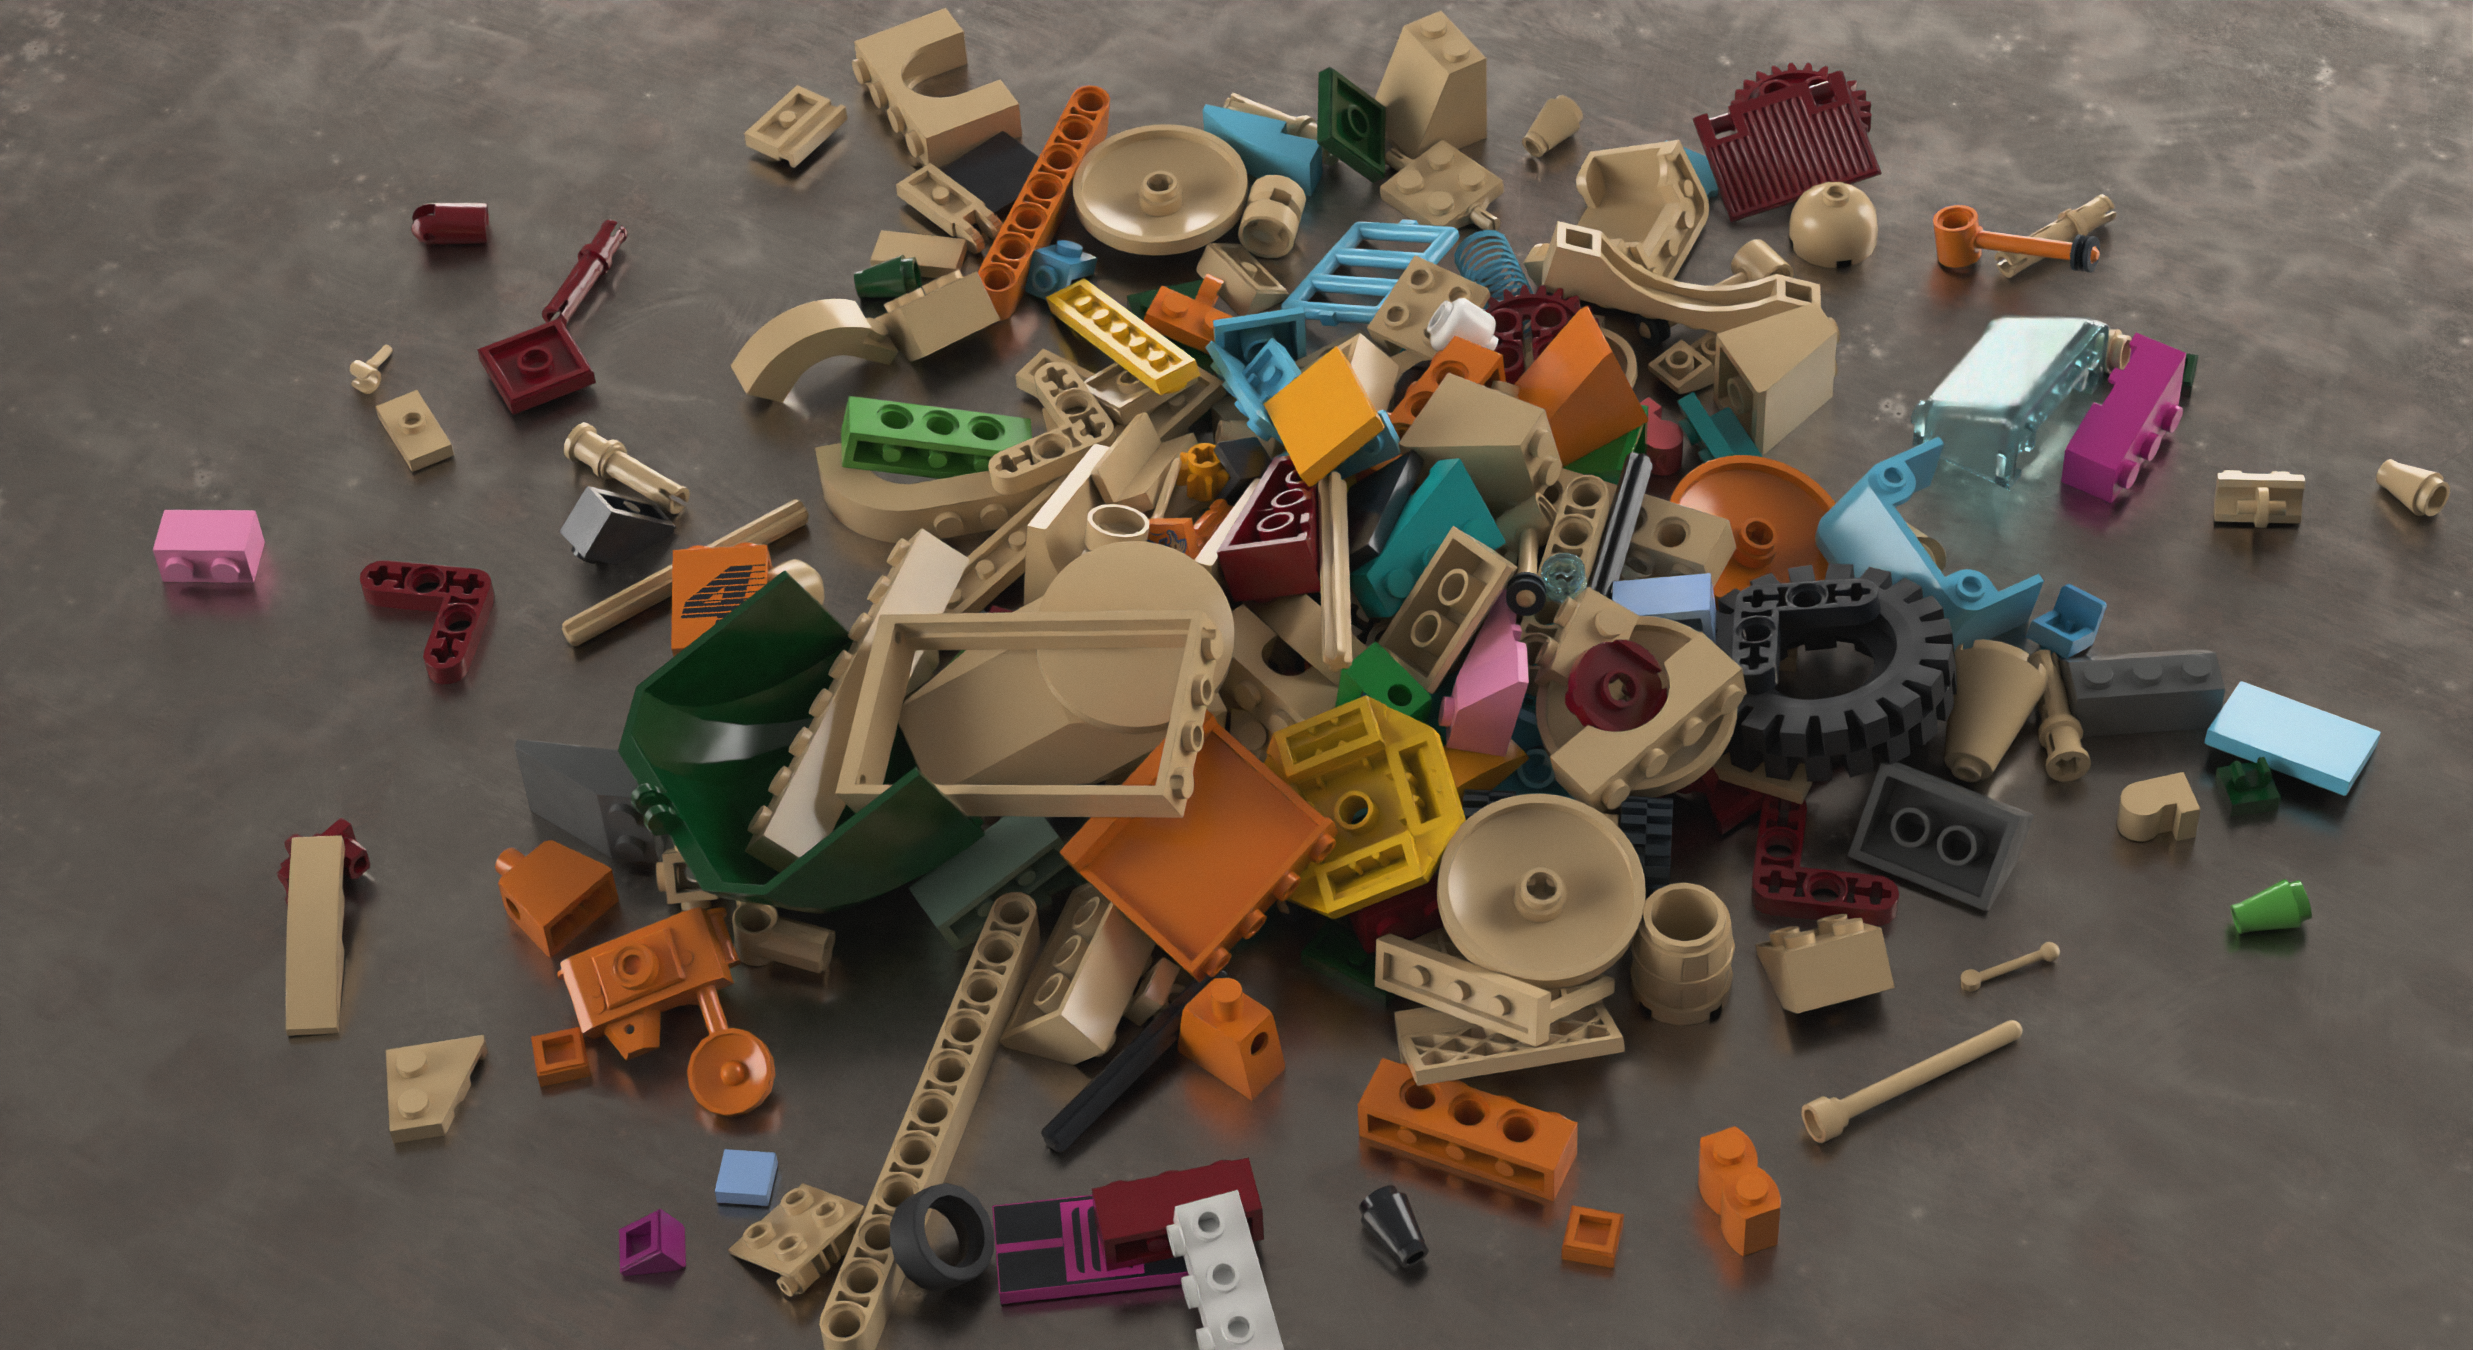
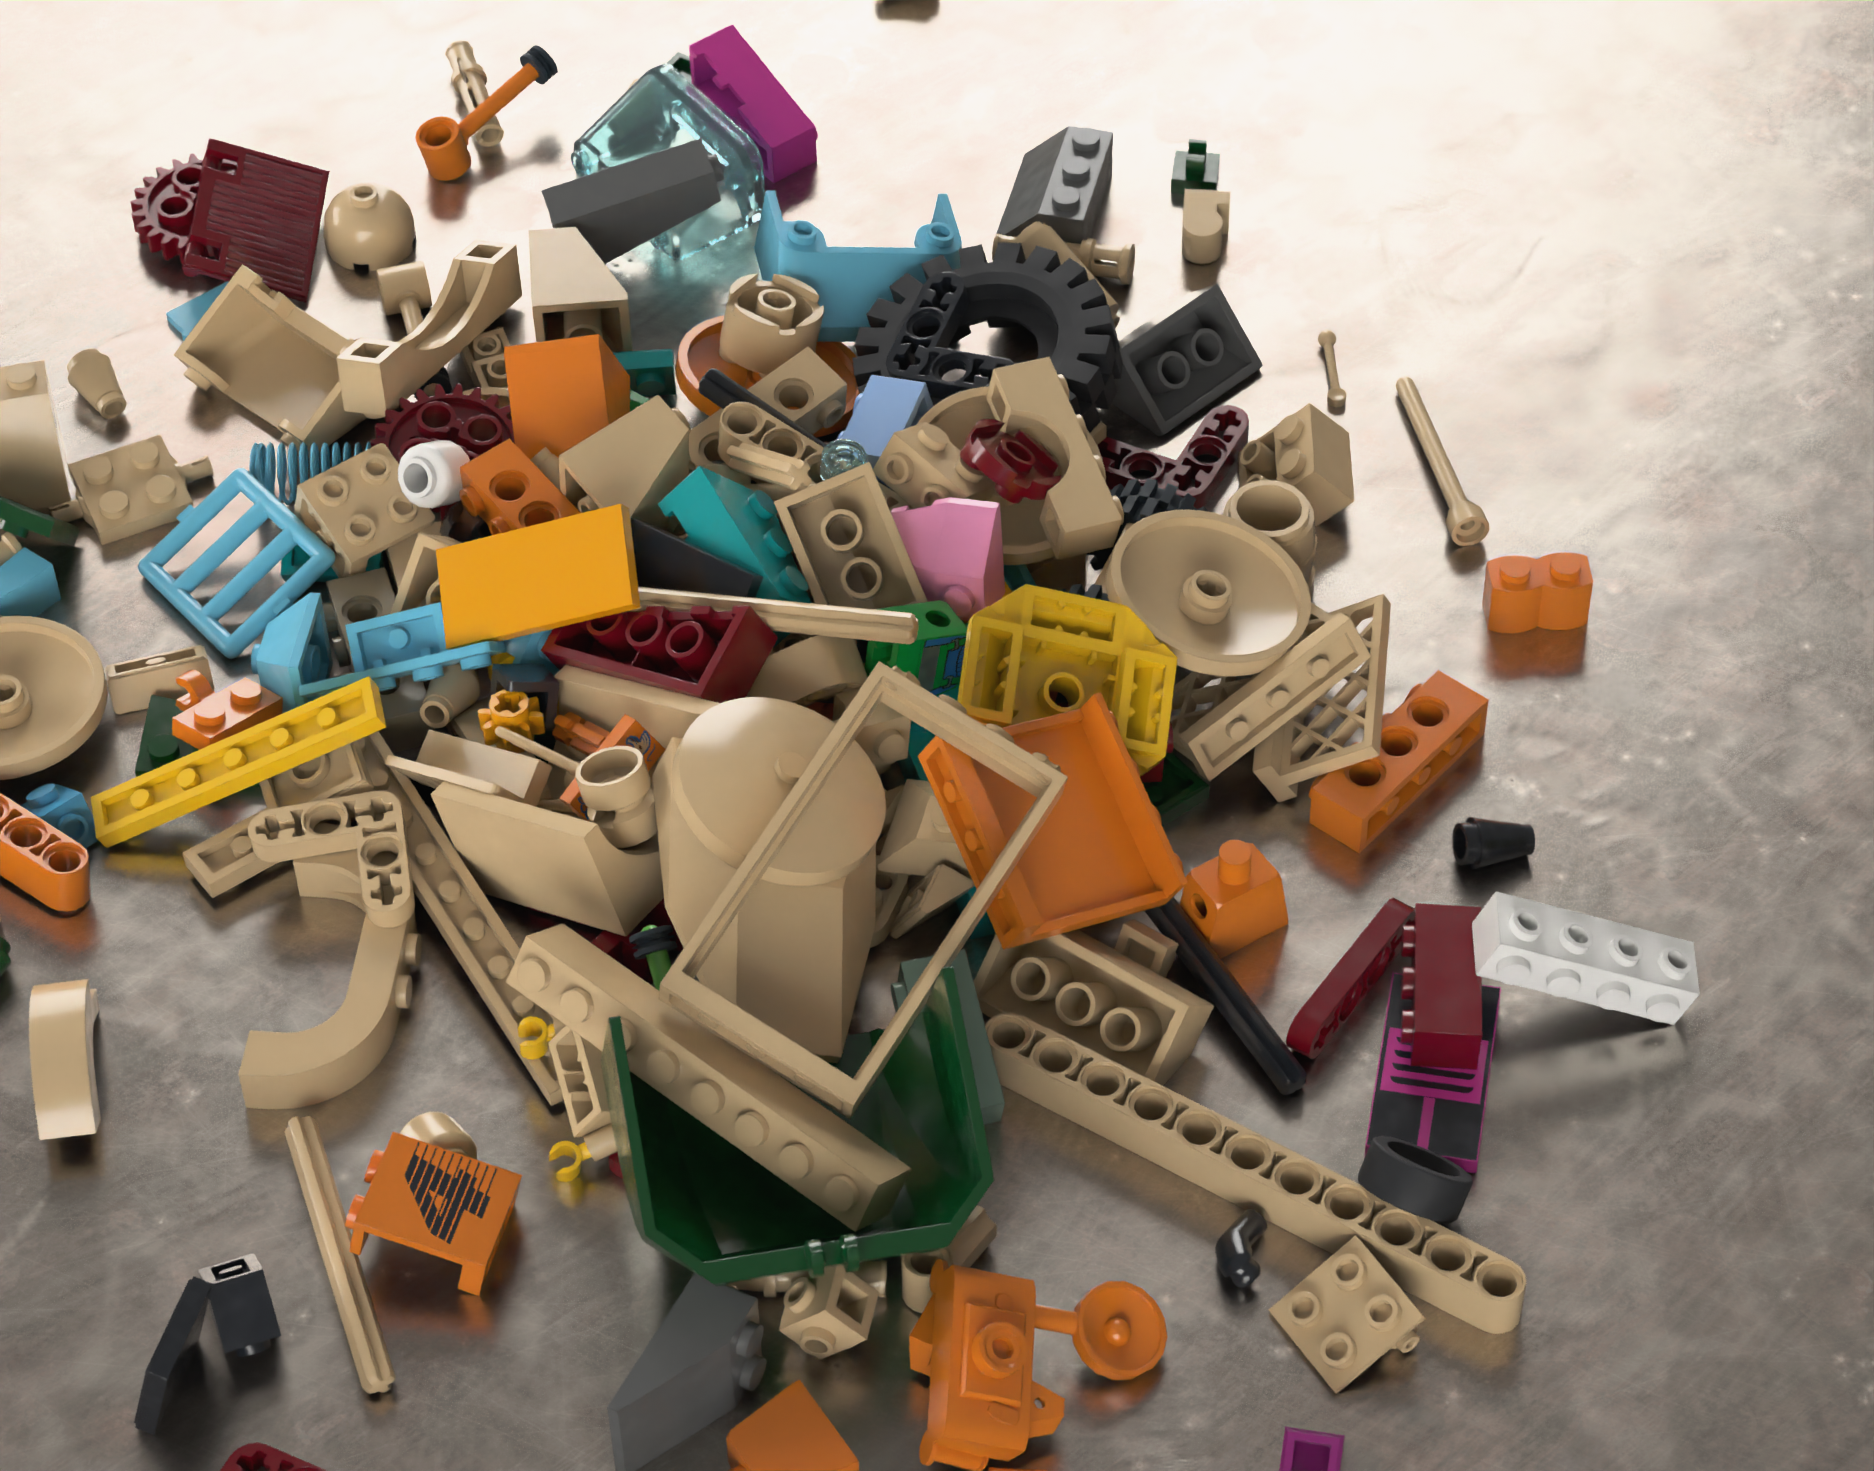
camera: 75 degrees left, 0 degrees up
tan pin [564,422,690,514] -> none
light blue tile [715,1149,778,1206] -> none
bright green brick [841,396,1032,479] -> none
tan slope [874,269,1000,362] -> none
tan wheel [1238,175,1306,258] -> none
orange tile [1561,1205,1624,1268] -> none
dark azure bracket [2026,584,2107,659] -> none
medium azure tile [2204,681,2381,796] -> none
tan hips [2213,470,2305,528] -> none
bright green cone [2230,879,2312,934] -> none
none -> black tile [134,1276,212,1435]
none -> dark grey slope [541,138,725,264]
none -> tan brick [719,274,824,379]
none -> tan axle [726,442,812,490]
none -> black arm [1215,1209,1267,1287]
none -> dark red beam [1286,898,1415,1059]

